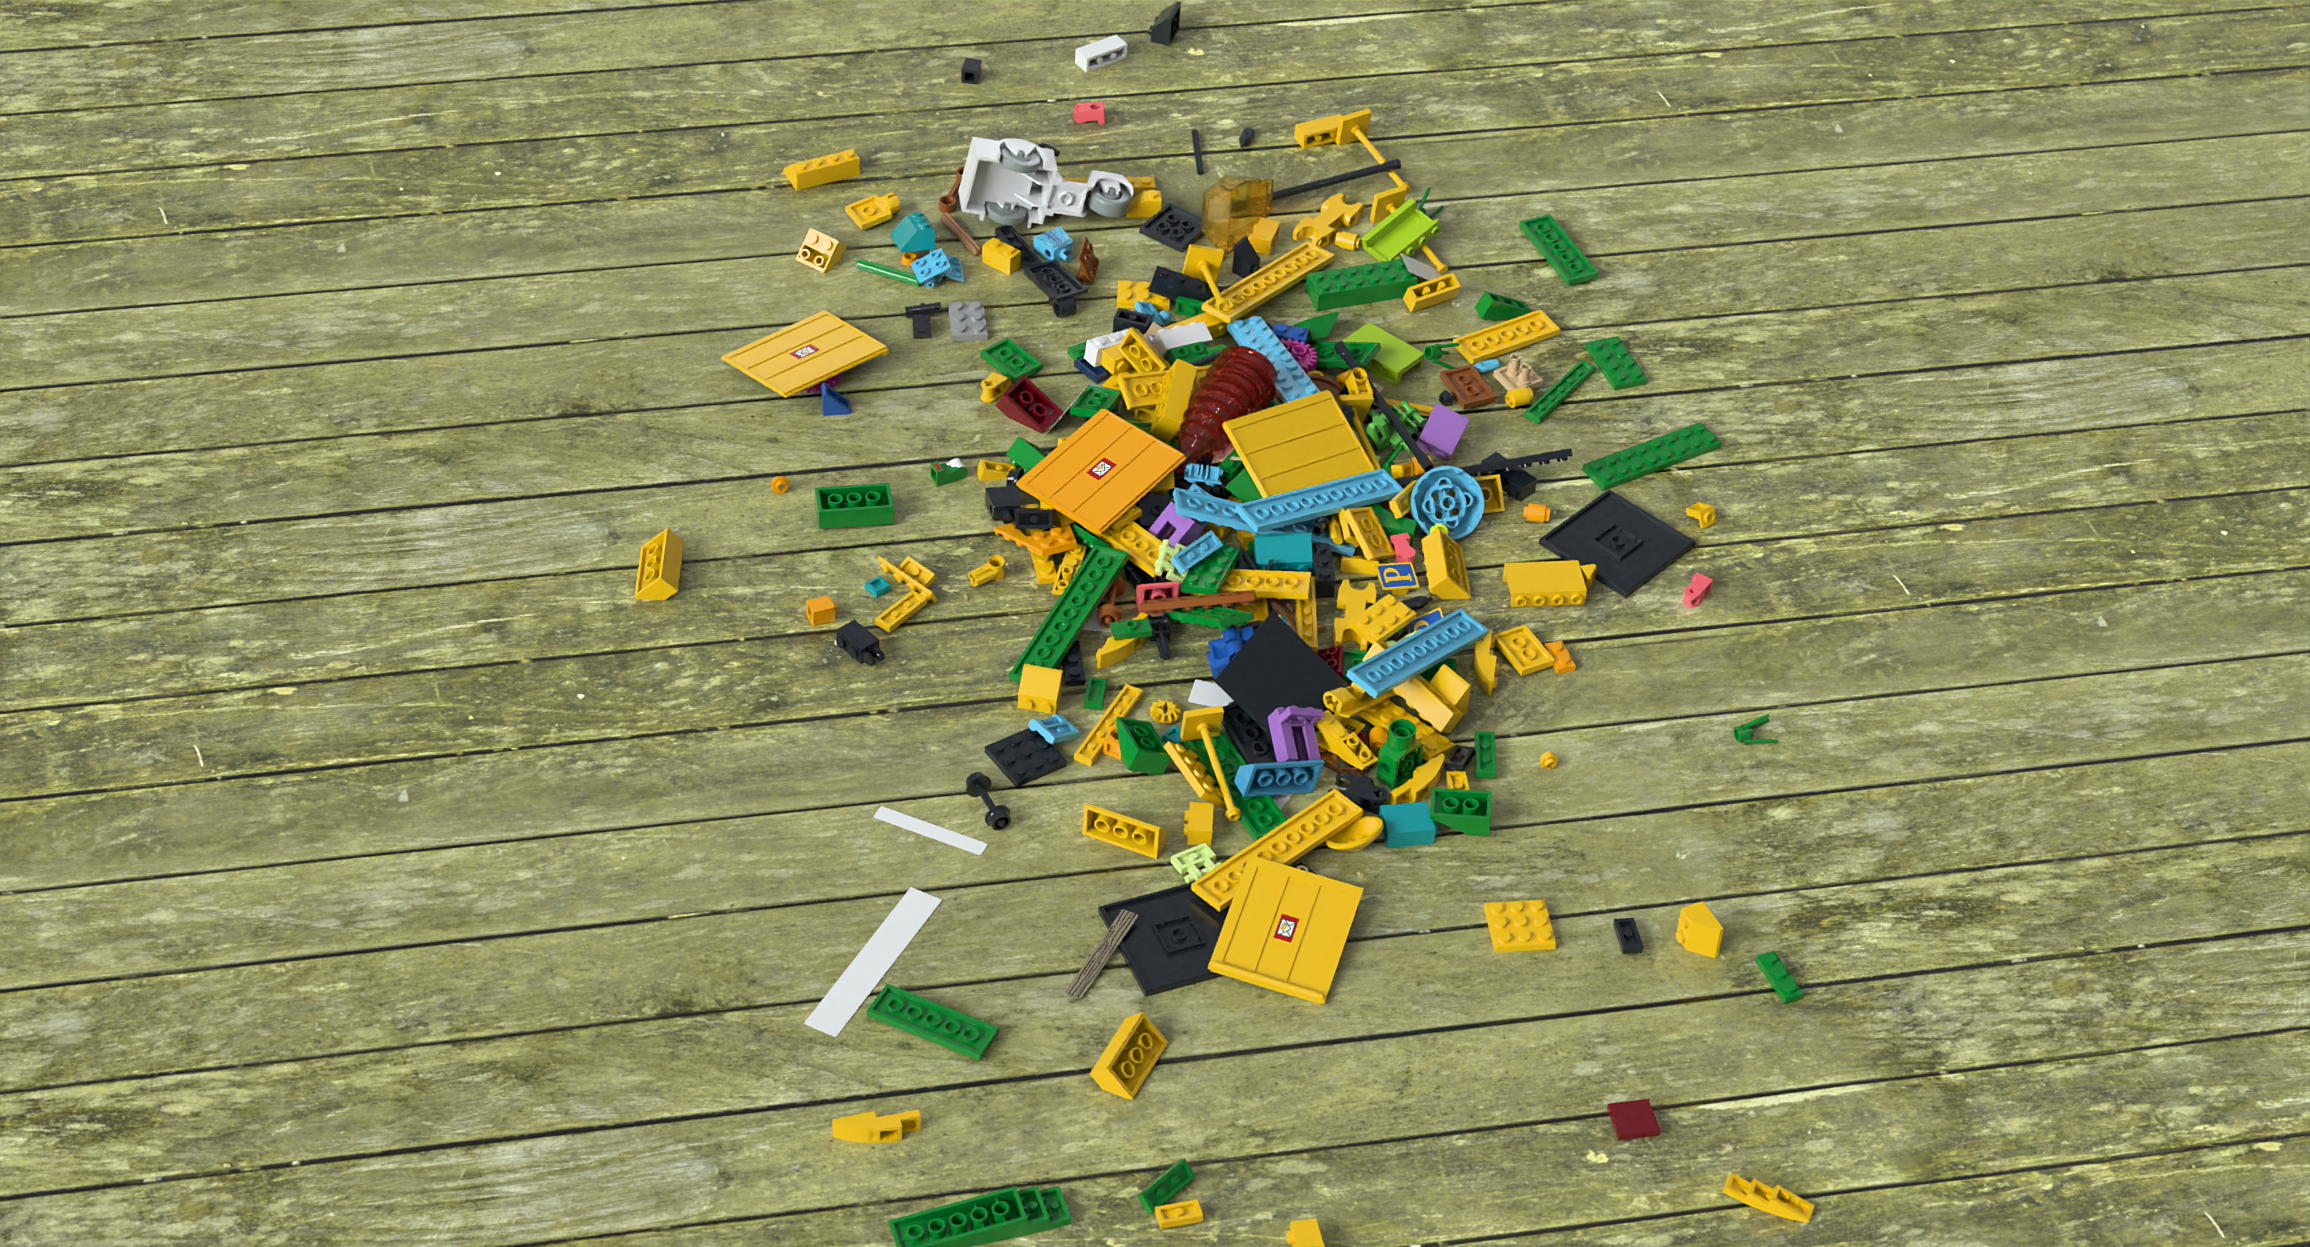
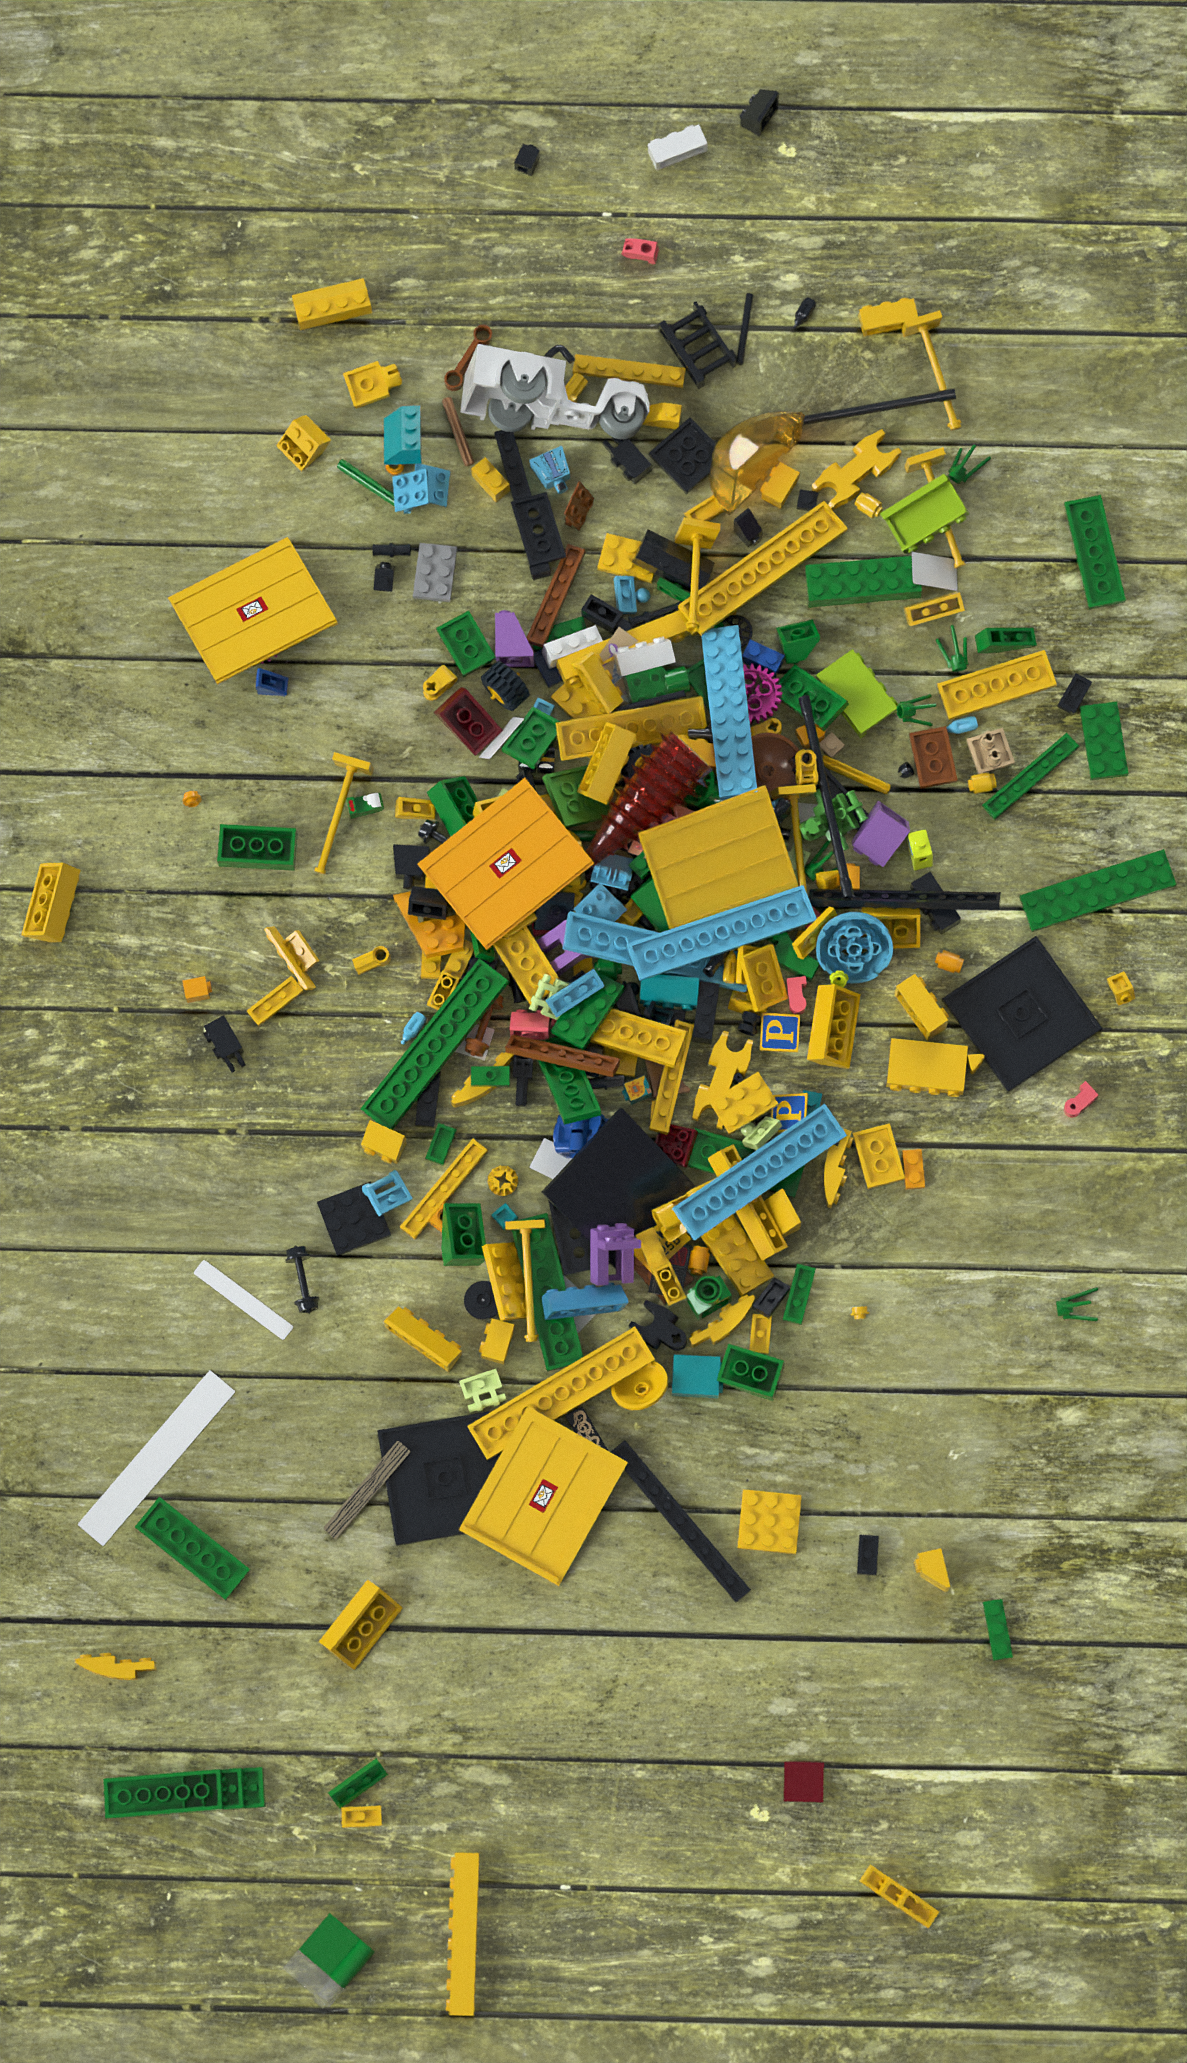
camera: 20 degrees right, 35 degrees up
teal tile [865,576,892,598] -> none
black piece [1401,596,1433,611] -> none
none -> yellow tile [314,752,374,874]
none -> medium azure piece [401,1012,427,1045]
none -> black piece [464,1281,499,1321]
none -> black wheel [481,661,530,711]
none -> medium lavender slope [495,610,534,667]
none -> dark orange plate [526,544,586,648]
none -> black hinge [602,437,652,484]
none -> black plate [611,1440,751,1603]
none -> black fence [658,301,737,389]
none -> black wheel [737,1011,761,1036]
none -> black plate [797,489,818,511]
none -> yellow brick [894,974,949,1041]
none -> neon yellow torso [905,829,933,871]
none -> green plant [936,625,969,672]
none -> black plate [1057,673,1092,715]

